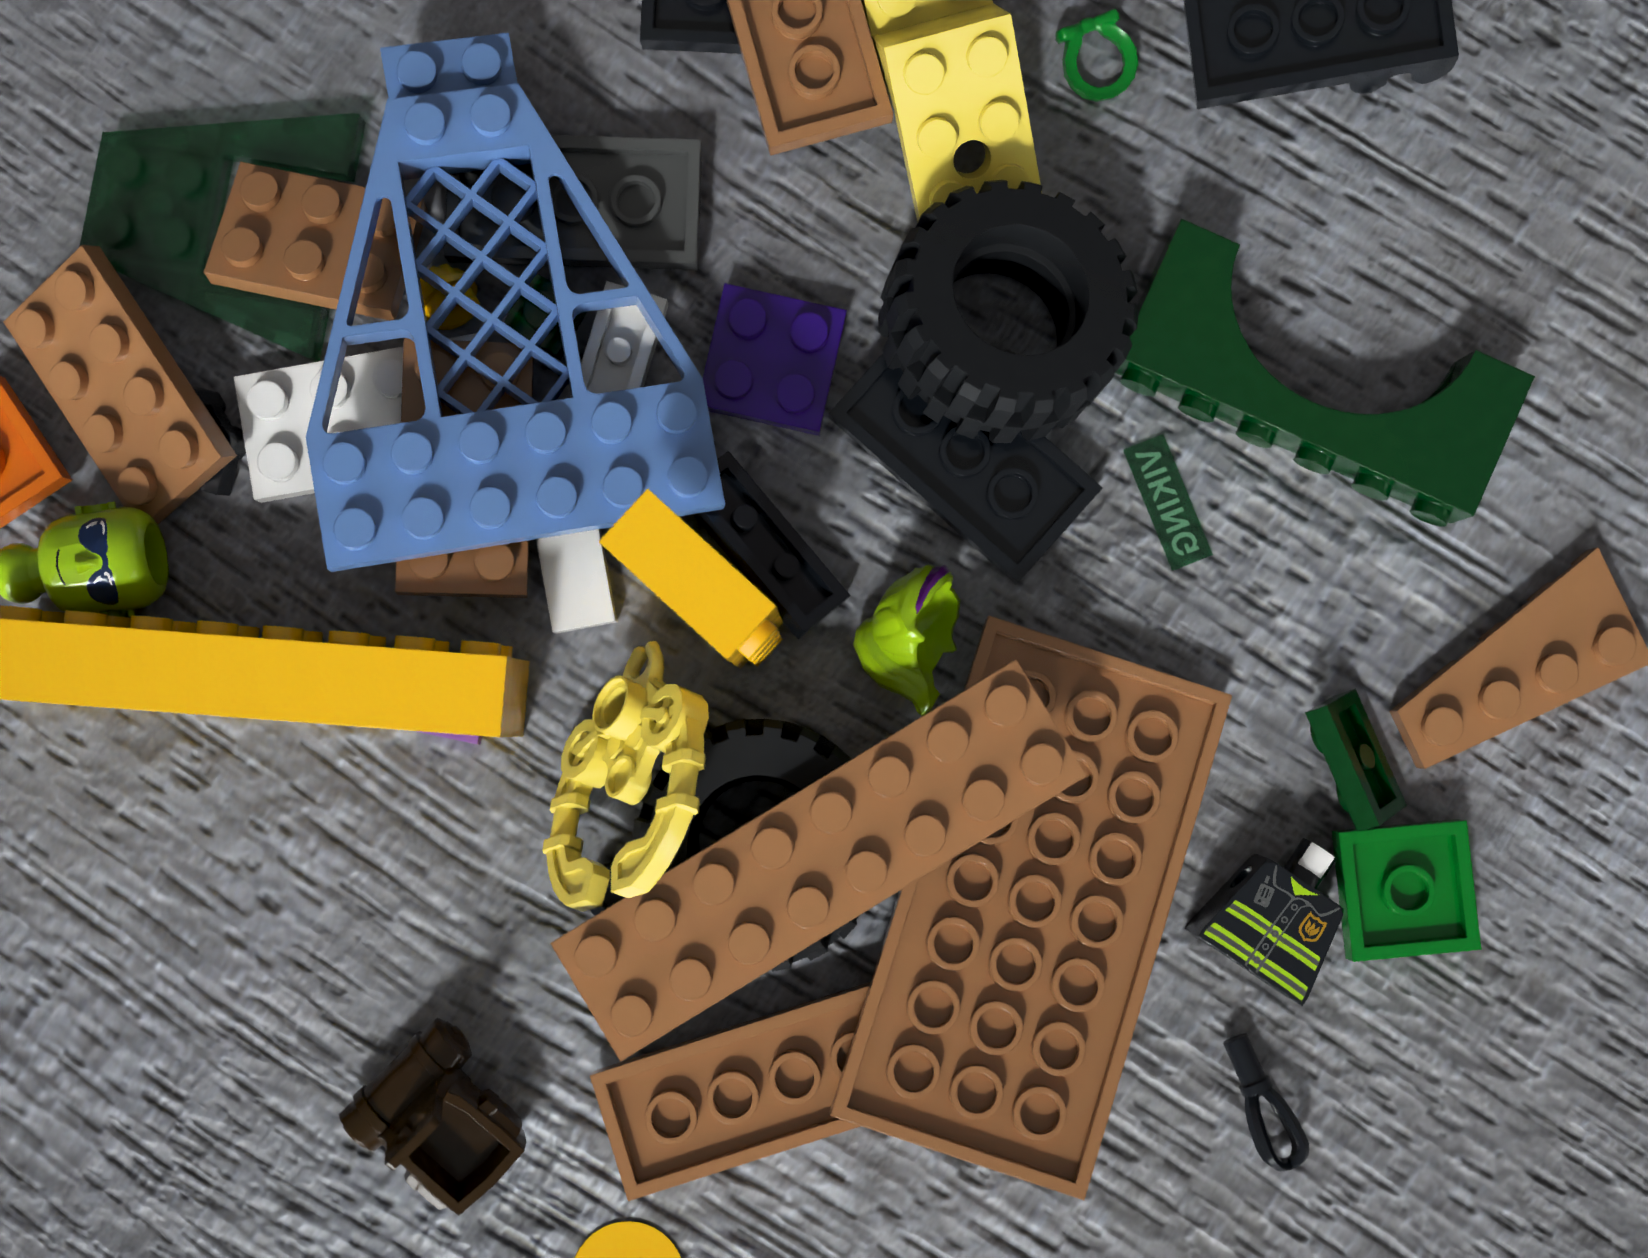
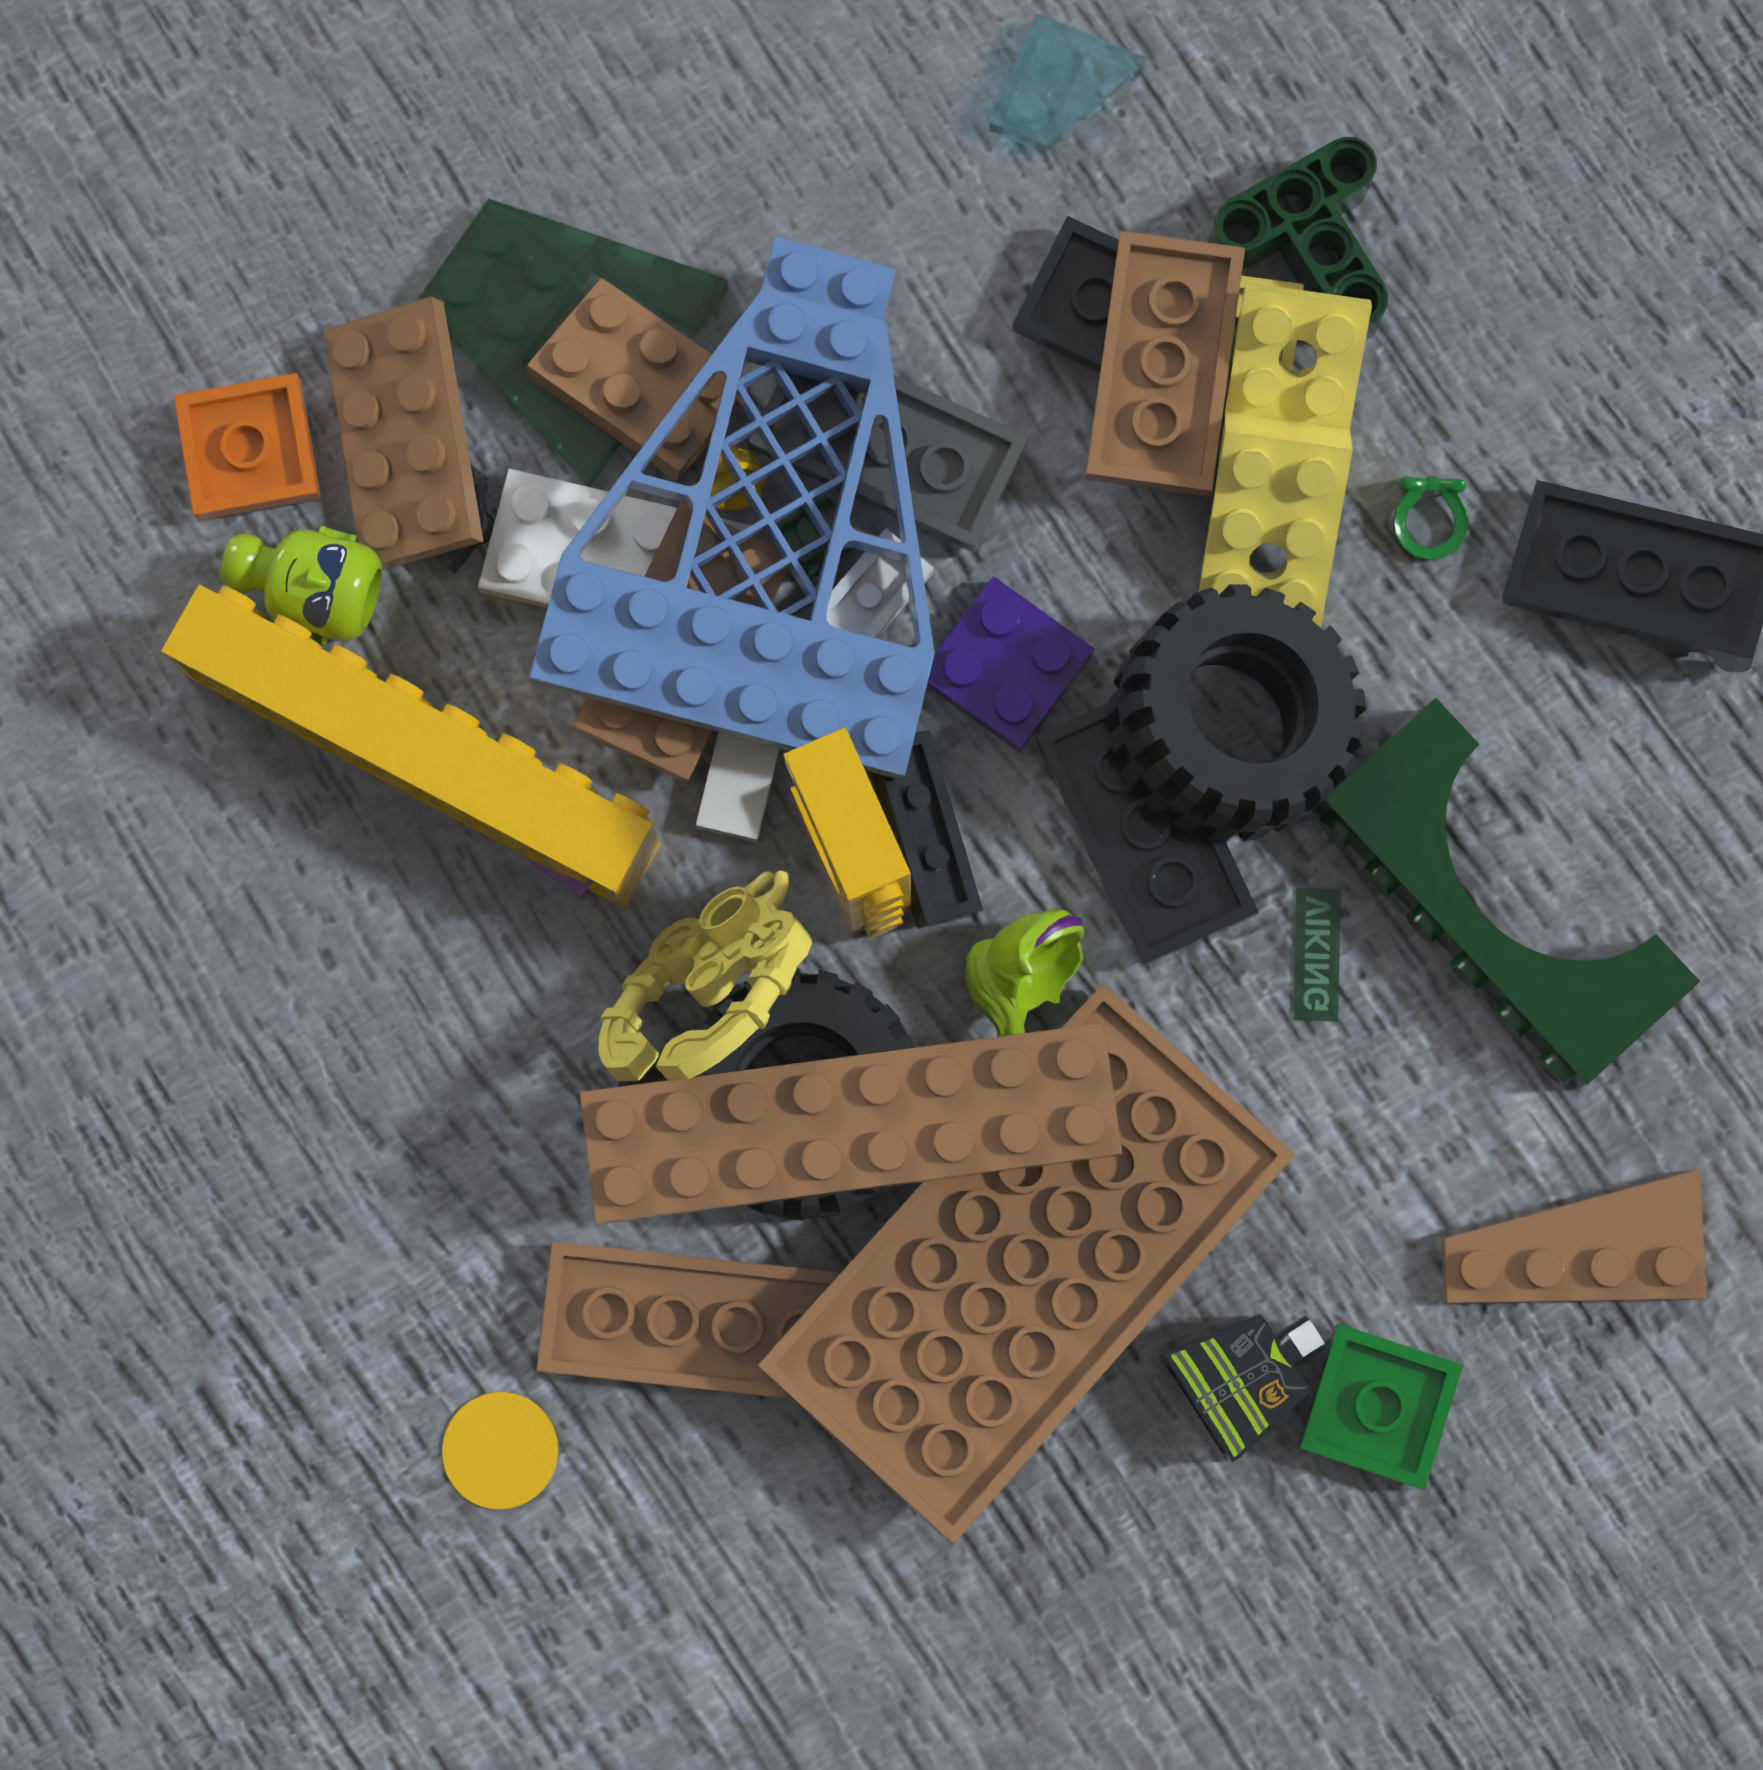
camera: 25 degrees right, 5 degrees down
dark brown piece [339,1018,526,1216] -> none
black piece [1223,1033,1309,1172] -> none
dark green plate [1305,688,1407,832] -> none

